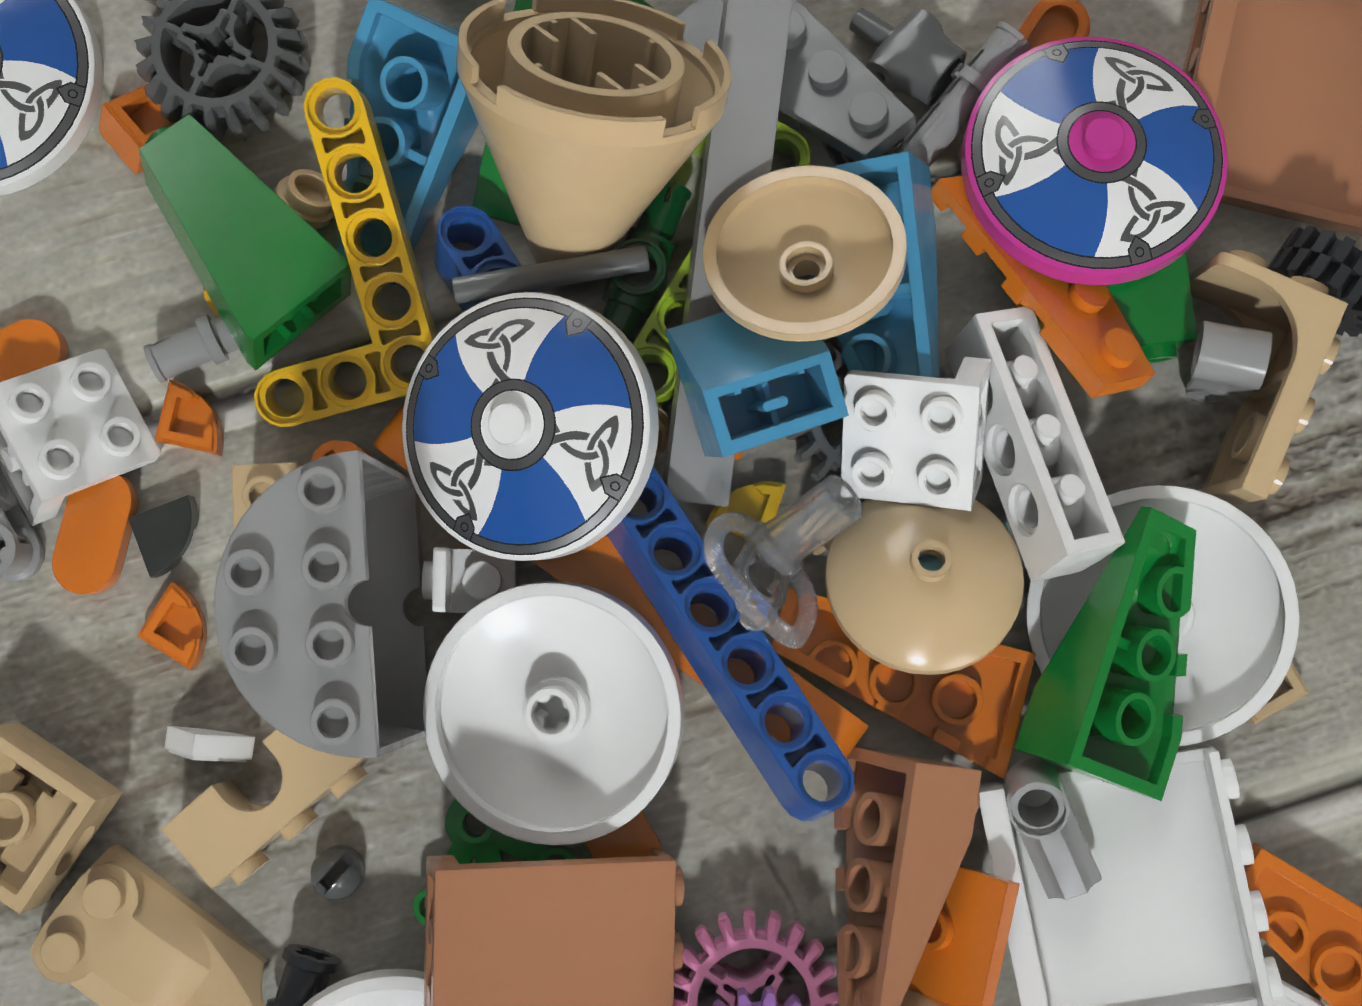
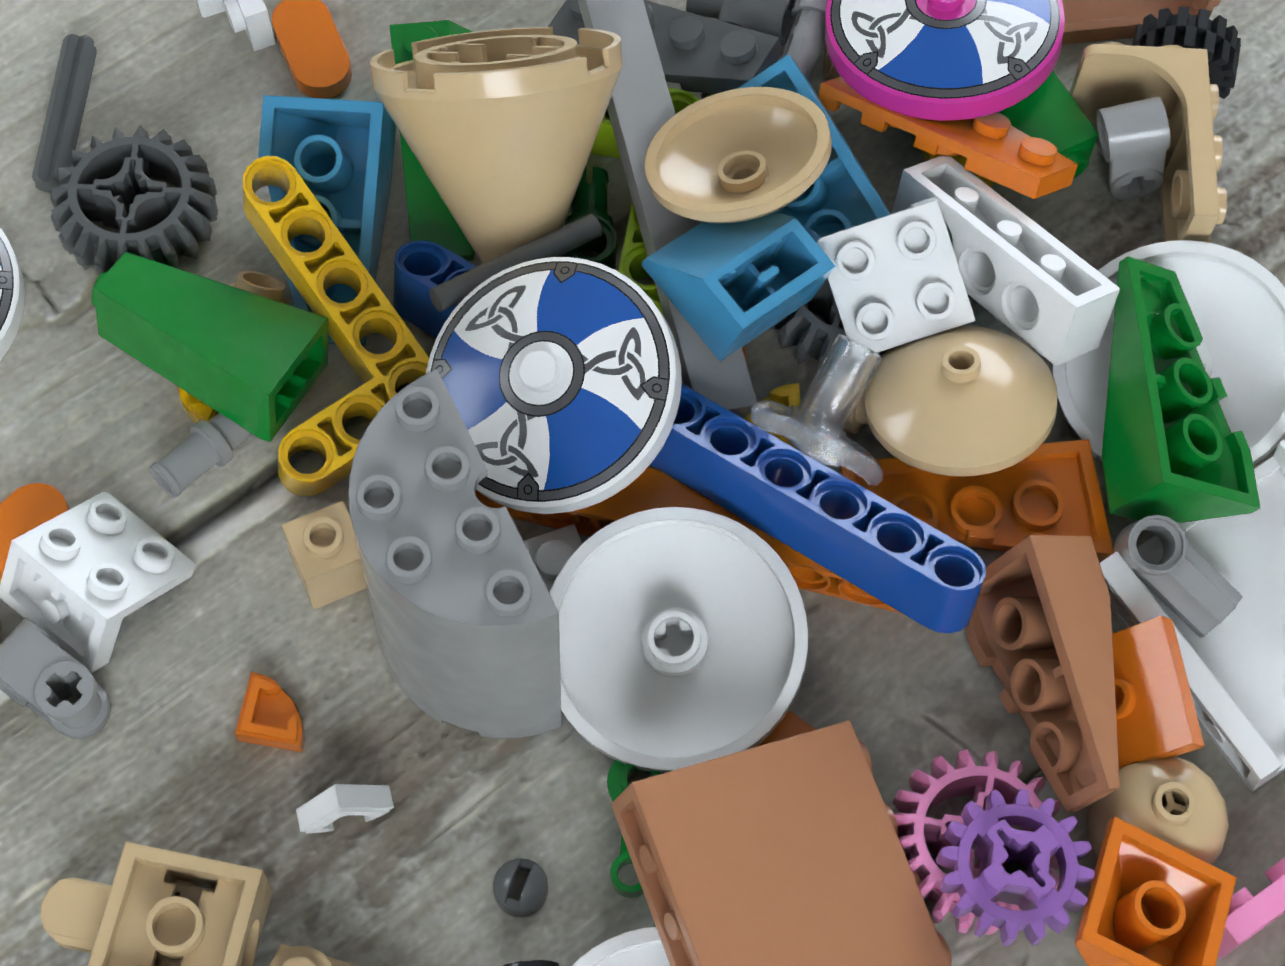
camera: 25 degrees left, 20 degrees down
orange tile [52,475,139,595] -> none
orange slope [99,84,176,174] -> none
pearl dark grey tile [128,495,198,578] -> none
orange tile [154,379,224,456] -> none
tan arch [161,729,369,889] -> none

